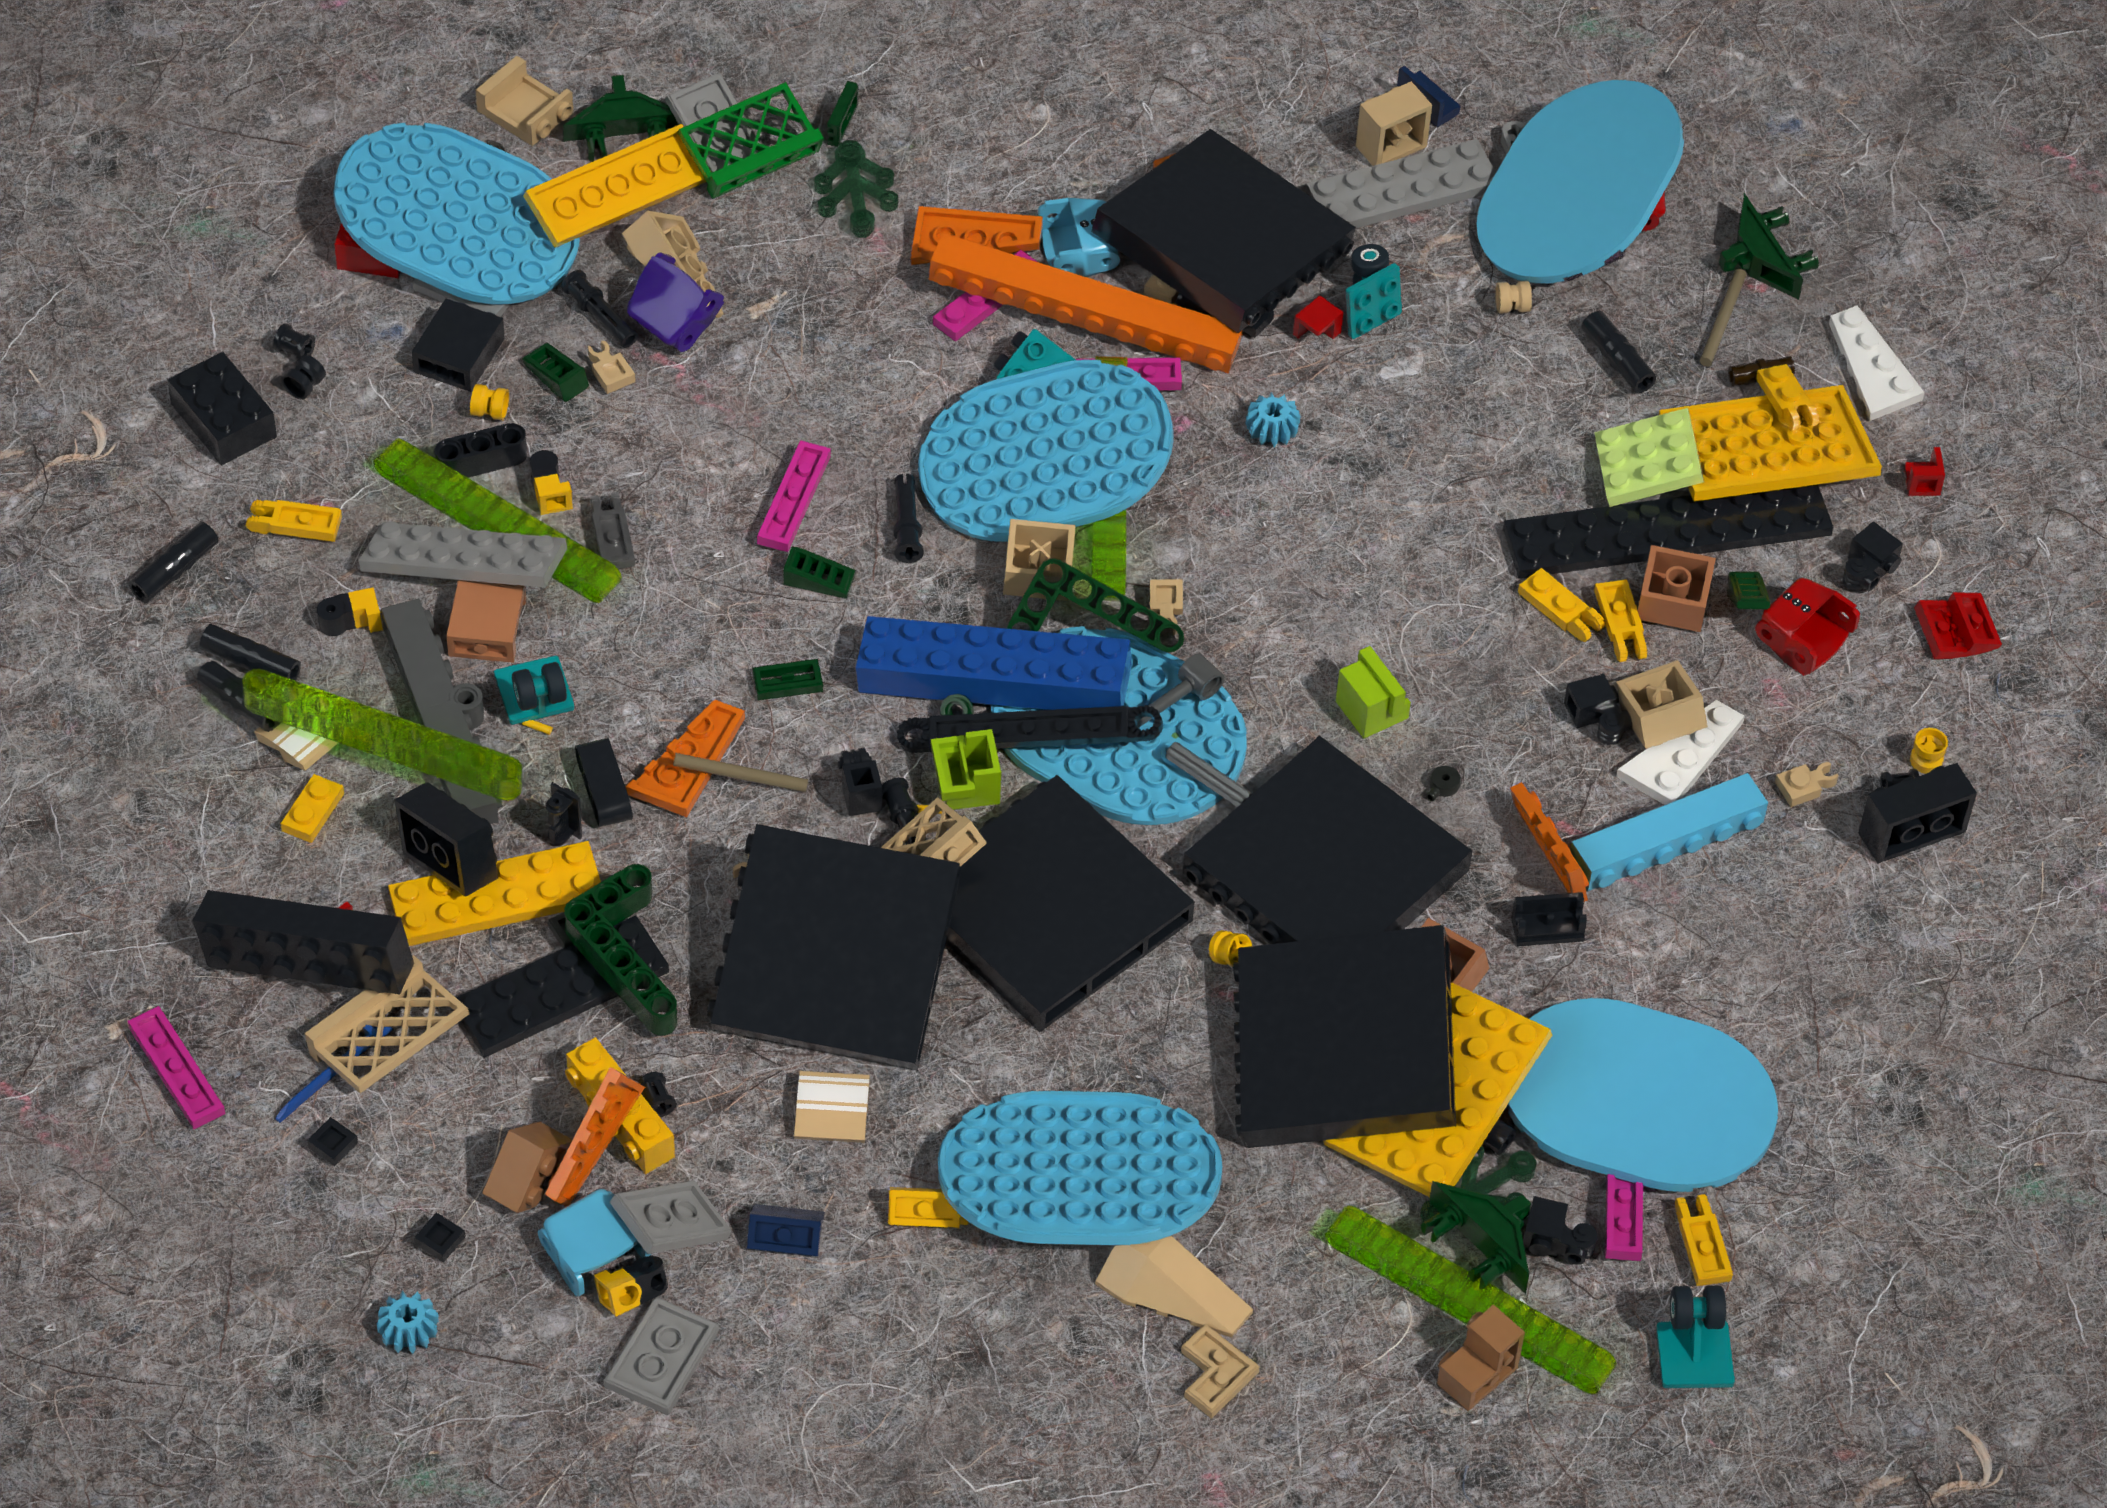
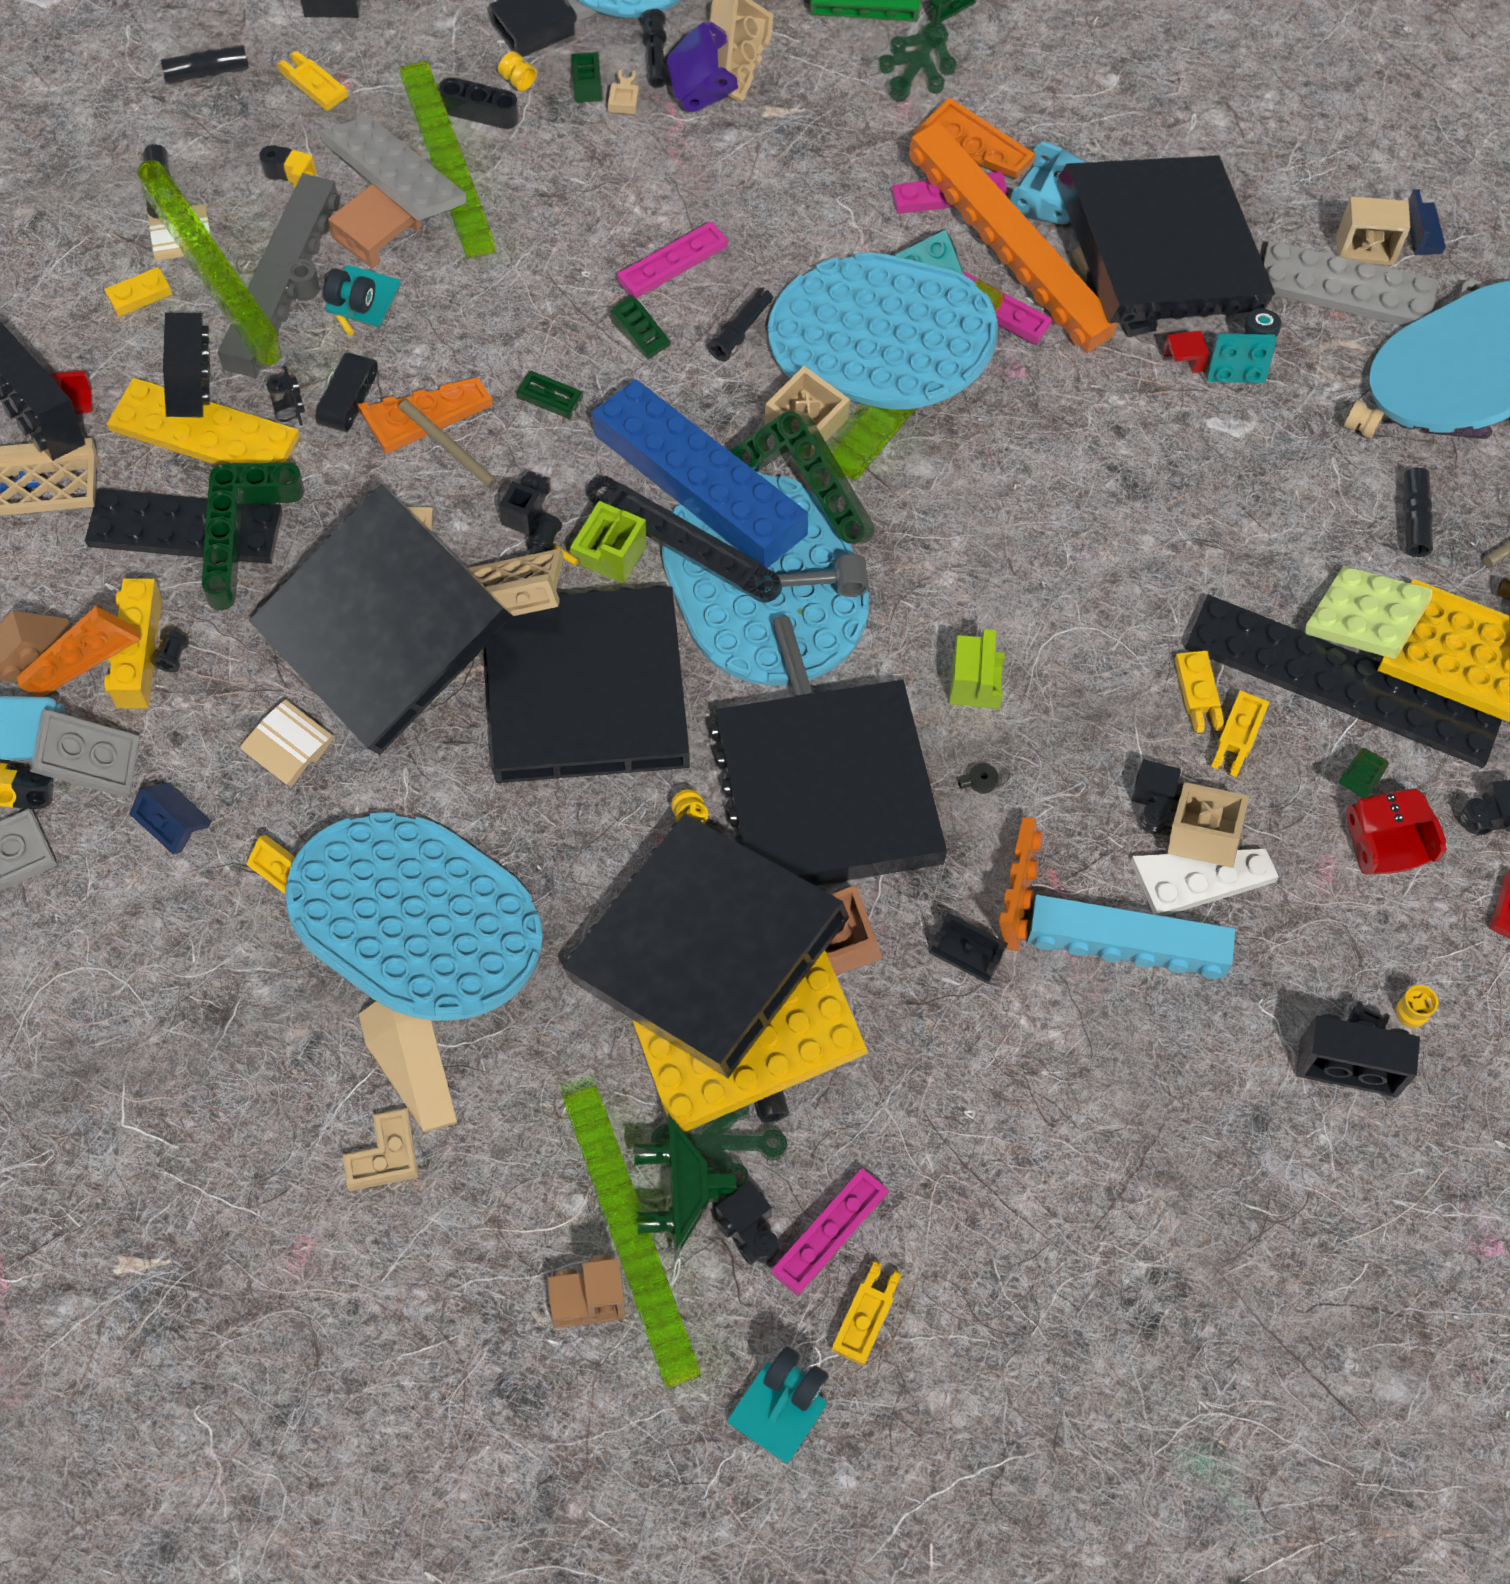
camera: 35 degrees right, 10 degrees up
black axle [199,624,301,687] -> none
yellow leg [530,450,573,515] -> none
flat silver hinge [590,492,635,571] -> none
dark green plate [940,694,974,715] -> none
tan plate [1150,579,1183,636] -> none
medium azure gear [1245,392,1300,448] -> none
medium azure tile [1507,998,1778,1192] -> none
nougat brick [1638,545,1716,632] -> none
tan plate [1775,762,1839,807] -> none

